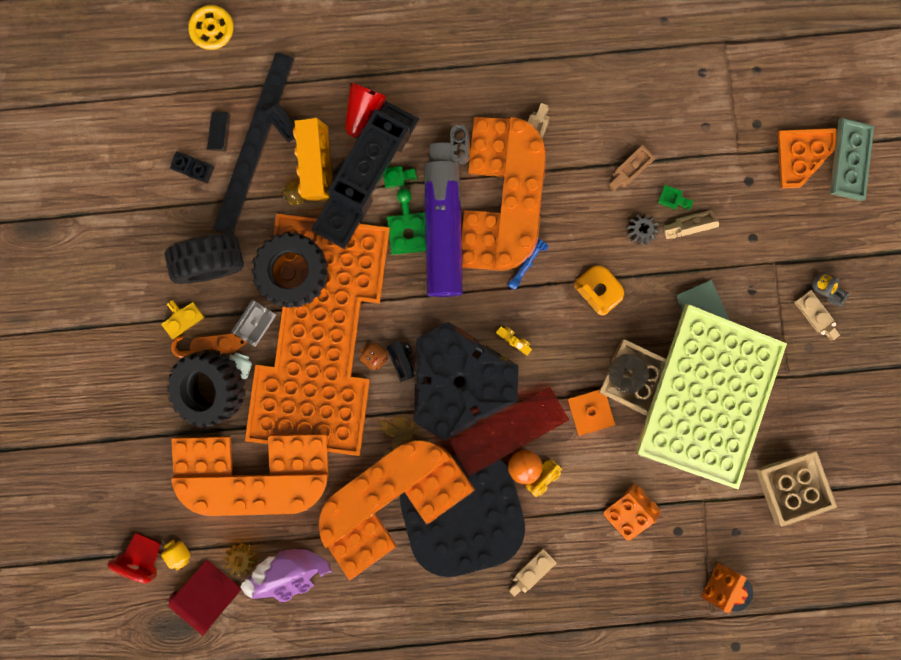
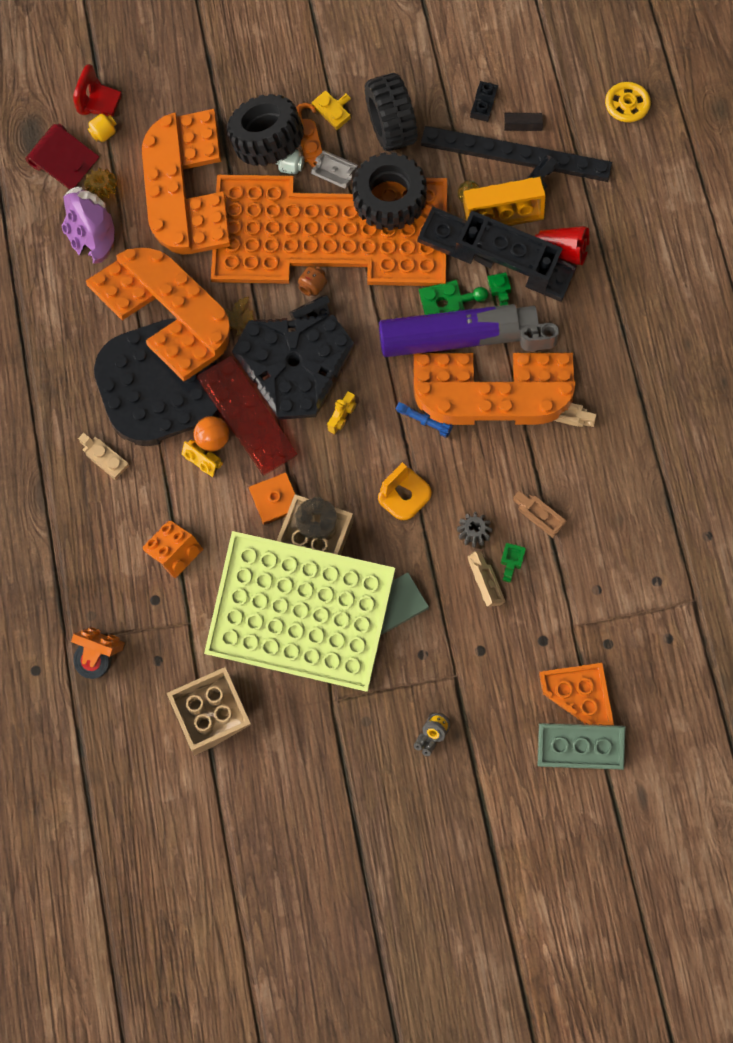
camera: 85 degrees right, 15 degrees down
tan hinge [794,290,840,341] -> none

